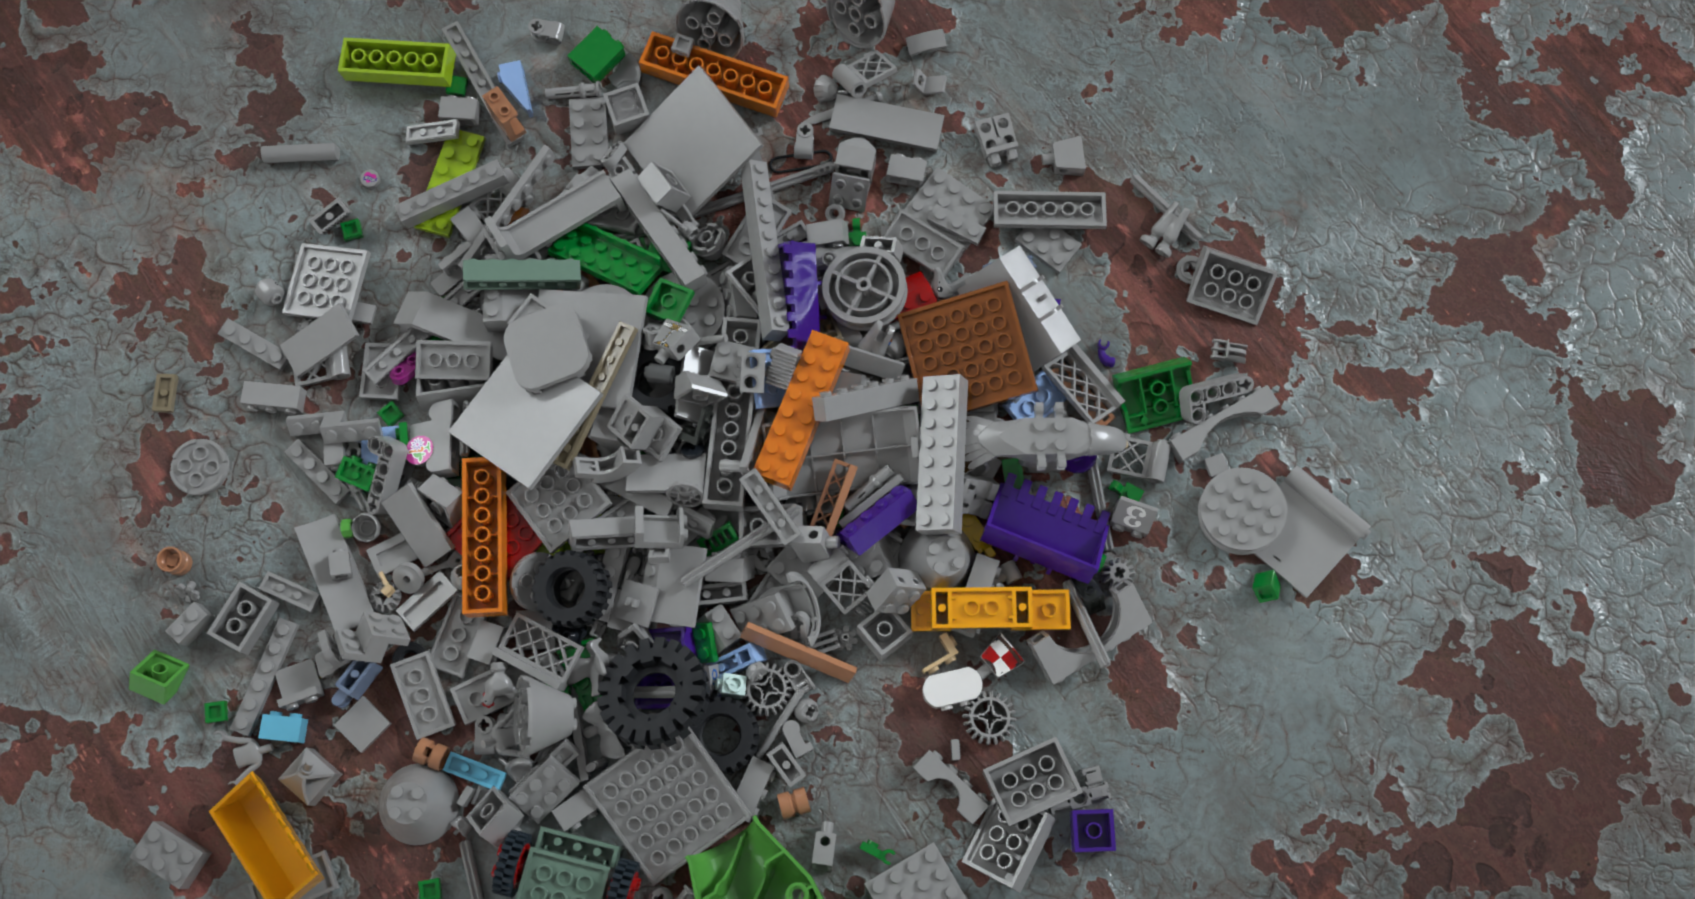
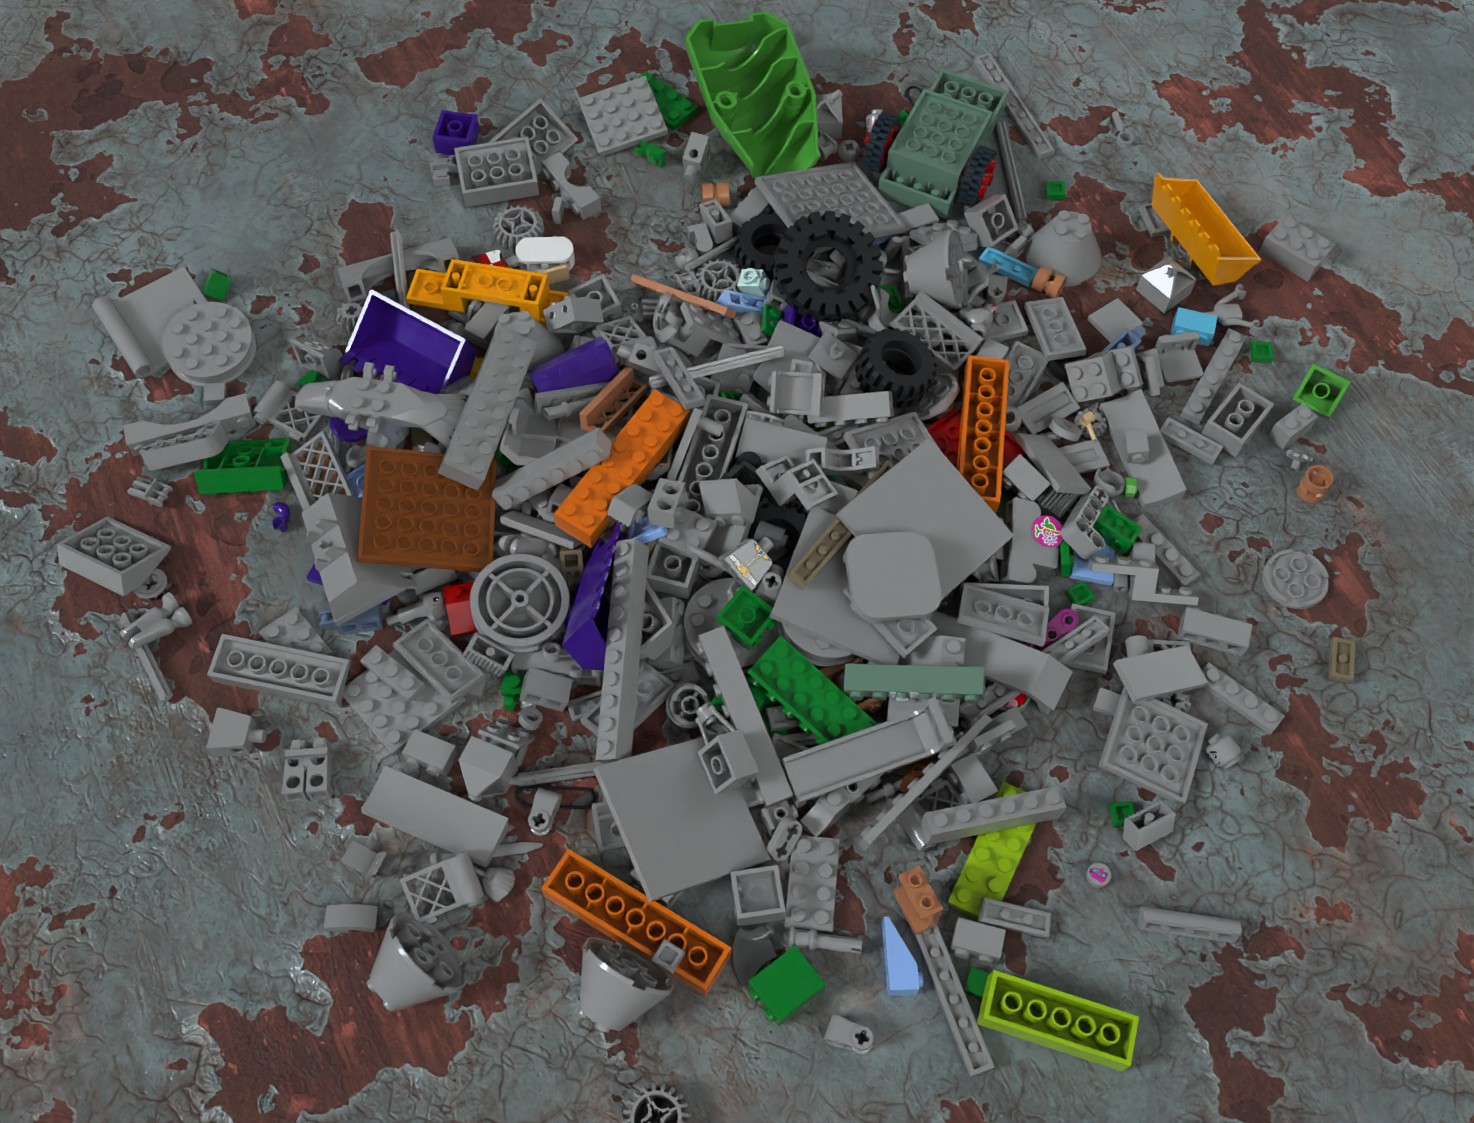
camera: 170 degrees left, 15 degrees down
light grey piece [746,661,768,682] -> none

